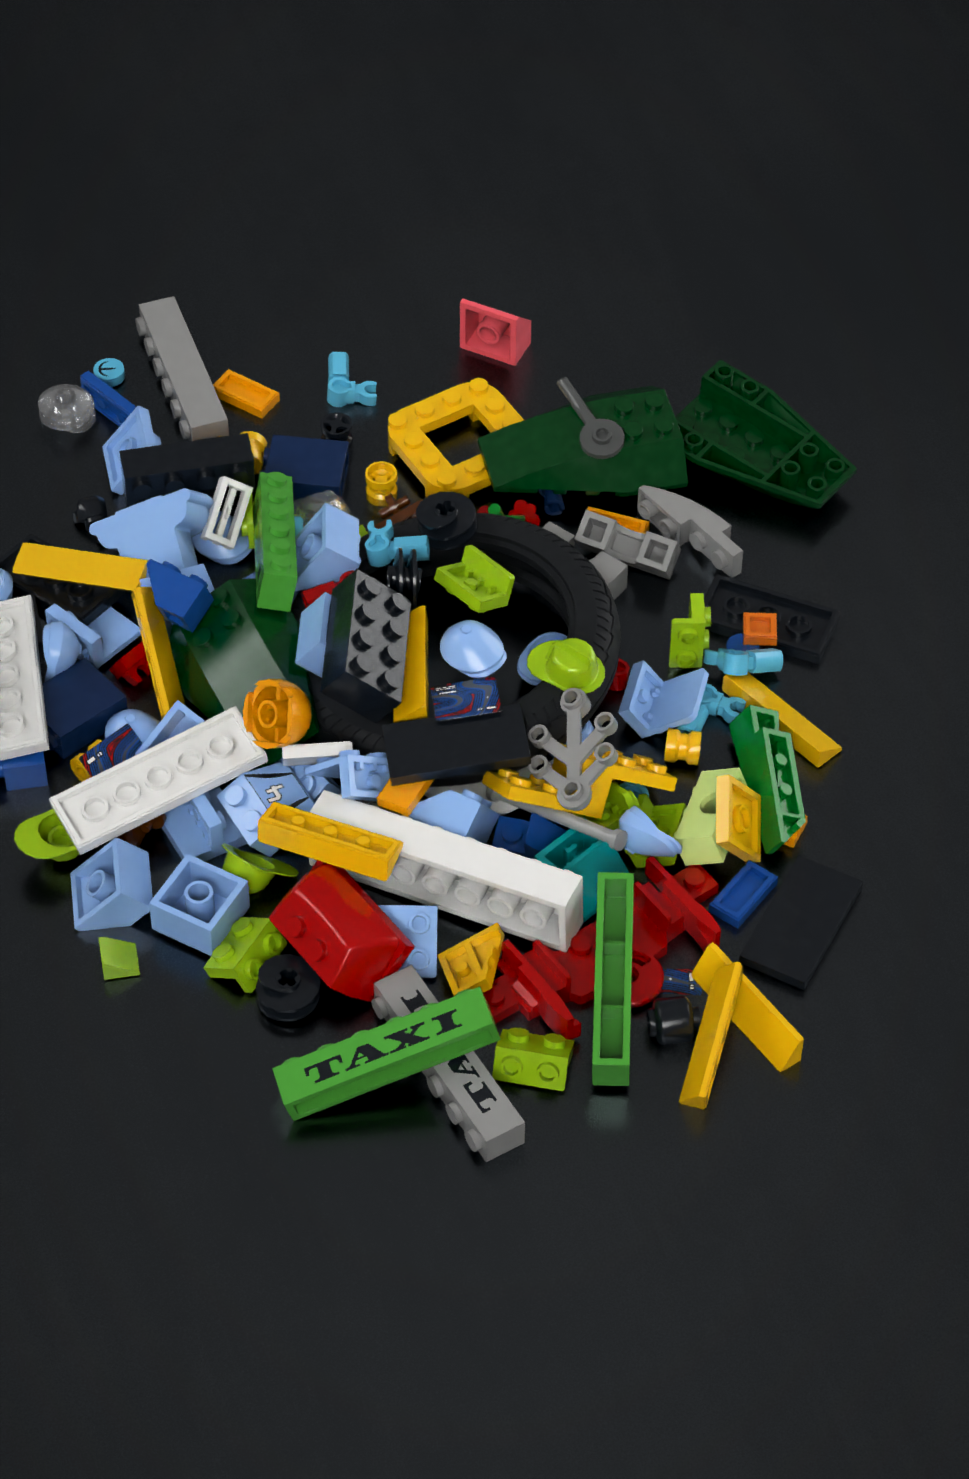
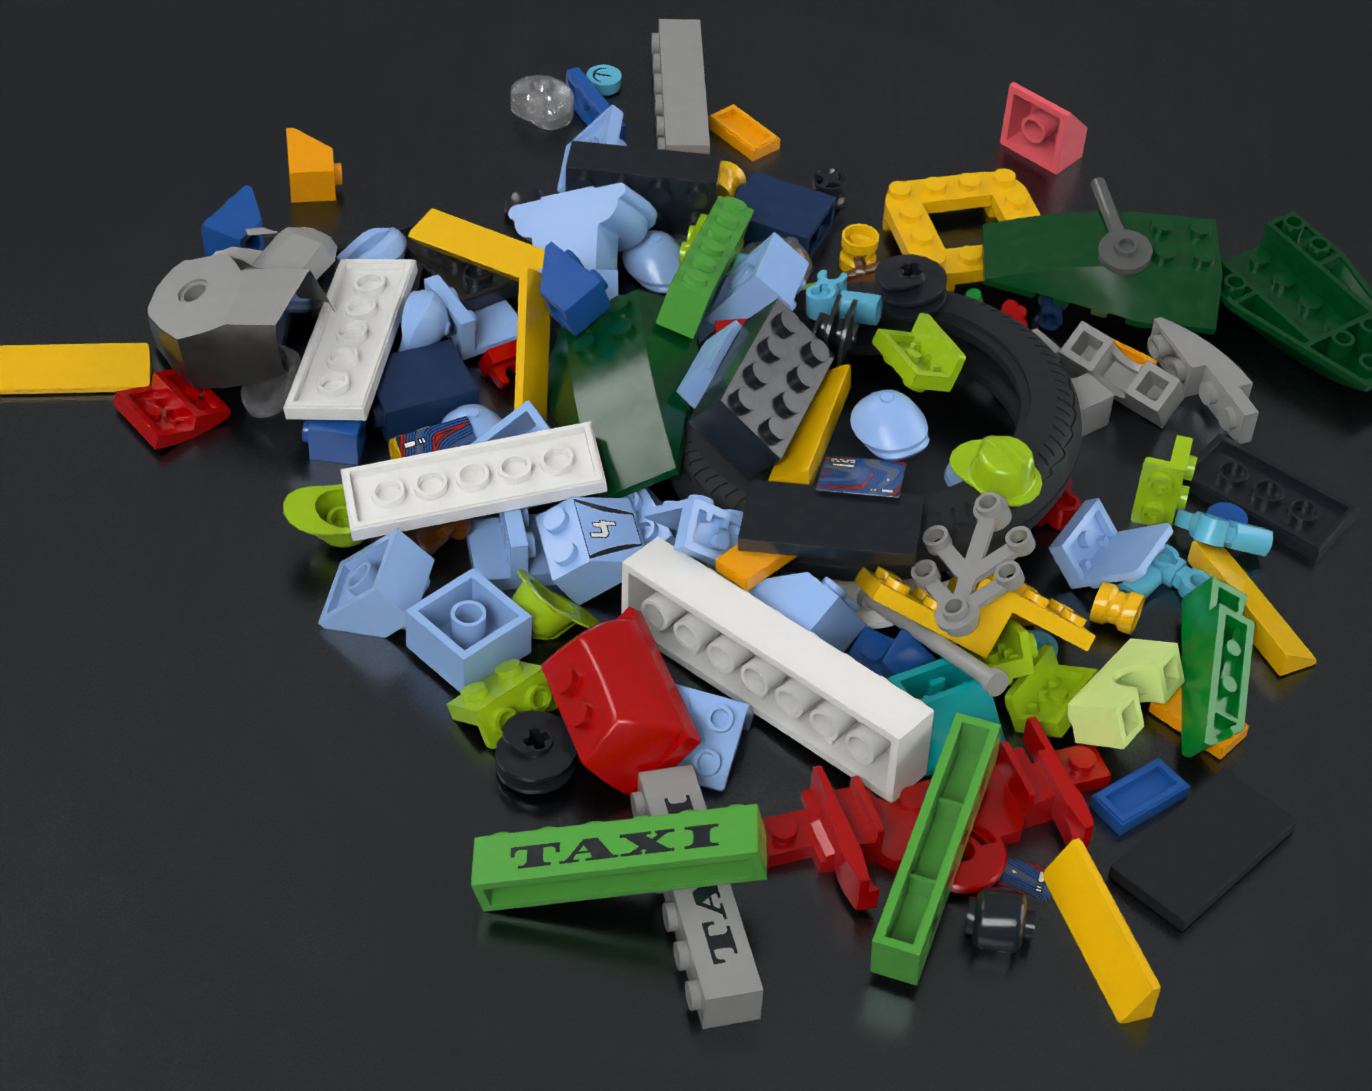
camera: 15 degrees right, 5 degrees down
lime slope [98,937,140,980] -> none
white tile [200,476,253,550] -> none
light orange cylinder [243,679,312,749] -> none
yellow slope [257,802,403,881] -> none
white tile [282,741,353,766] -> none
medium azure bar [327,352,377,407] -> none
yellow wing [437,922,505,996] -> none
lime bracket [492,1027,575,1091] -> none
light blue hat [619,806,682,857] -> none
yellow slope [679,962,743,1110] -> none
yellow tile [716,774,761,863] -> none
orange tile [743,612,777,646] -> none

